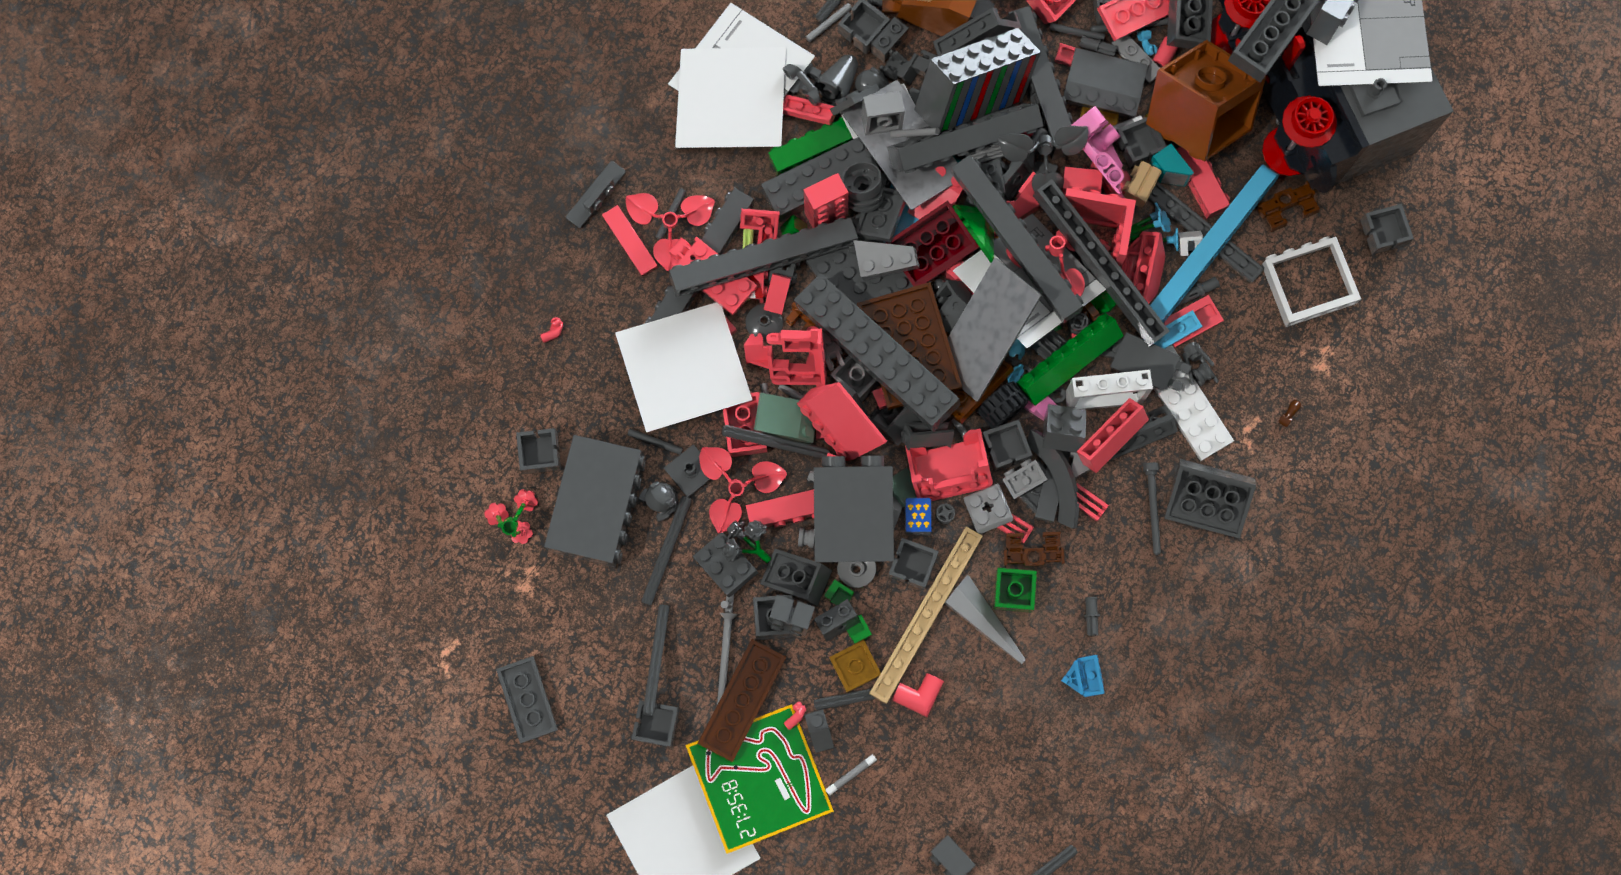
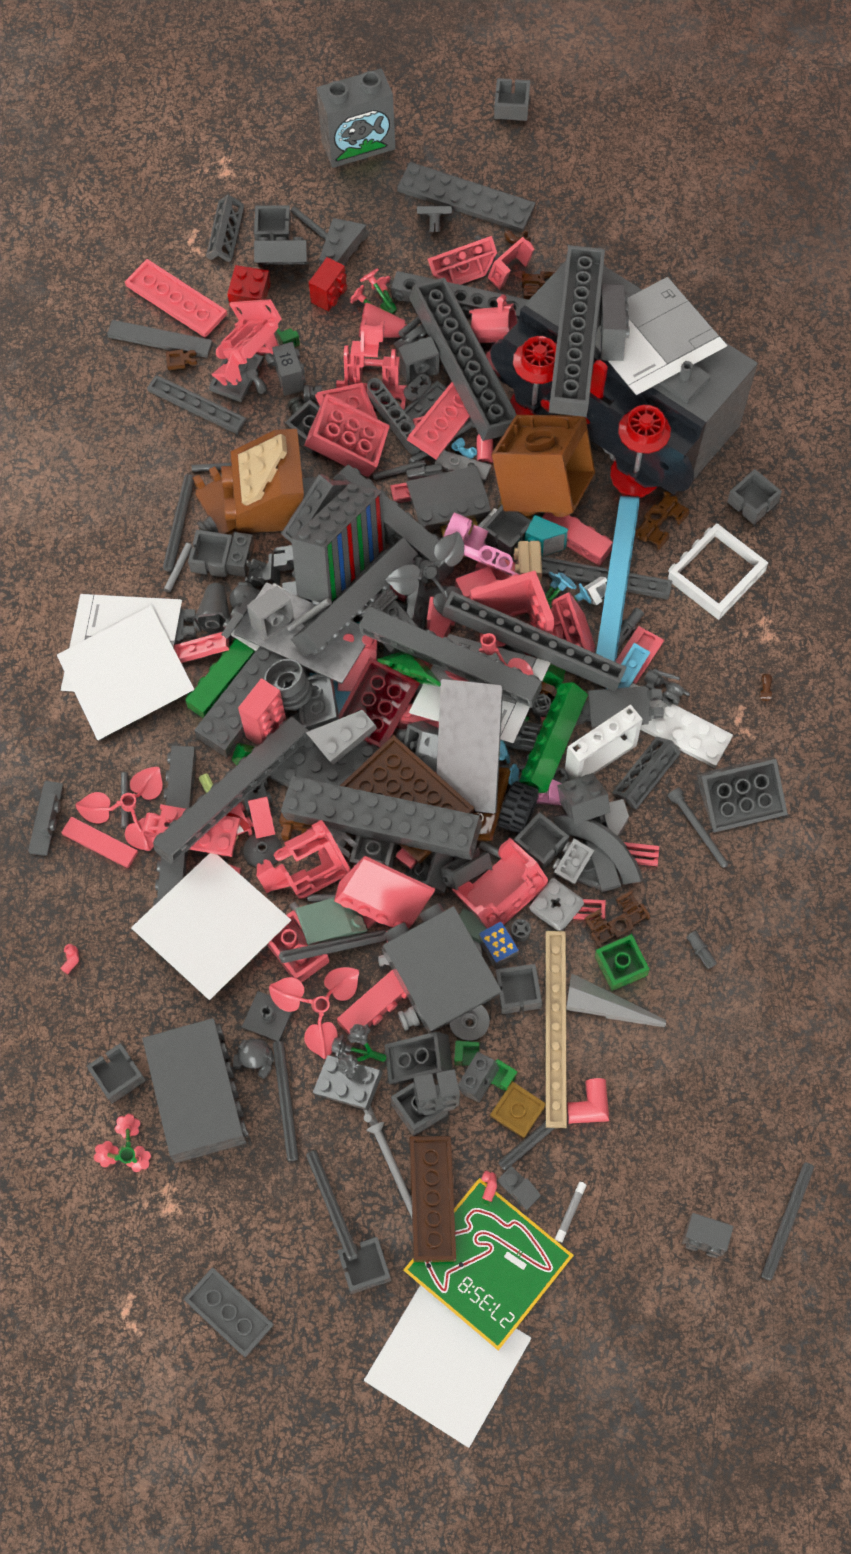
camera: 30 degrees left, 10 degrees down
dark grey bar [627,428,683,455] -> none
coral brick [740,208,779,244] -> none
dark grey bar [782,64,820,106] -> none
dark azure slope [1061,655,1105,697] -> none
coral brick [1077,398,1149,473] -> none

